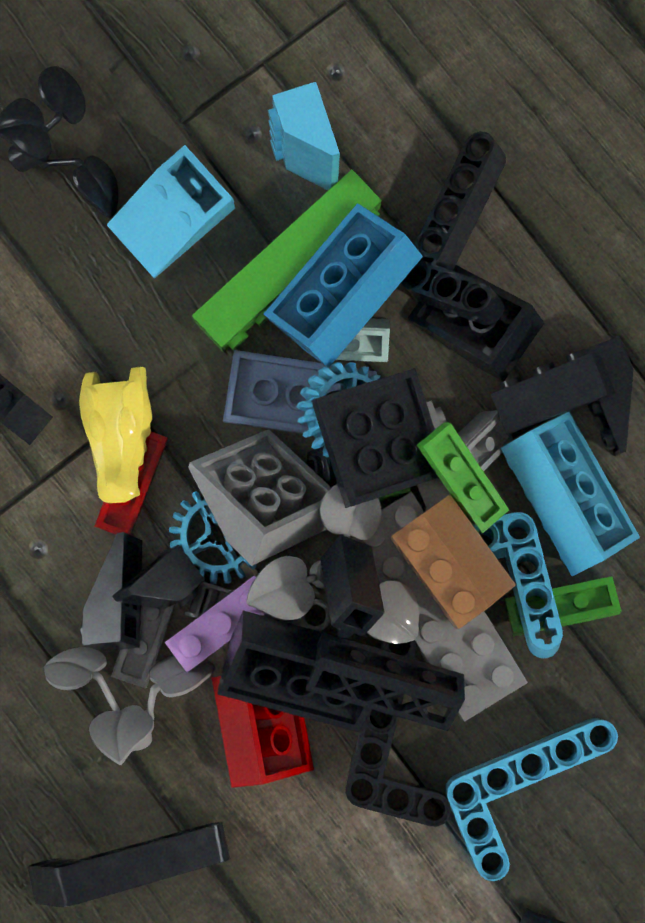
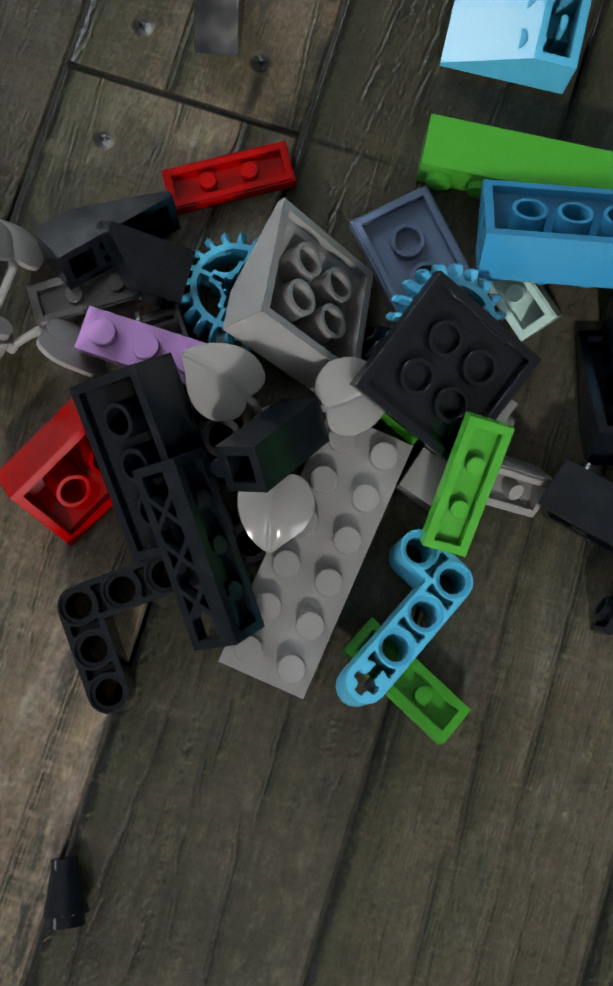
camera: 50 degrees right, 0 degrees up
light yellow animal [79,367,152,504] -> none
medium nougat slope [390,495,516,629] -> none
medium azure beam [444,718,618,881] -> none
medium azure slope [501,412,640,576] -> none

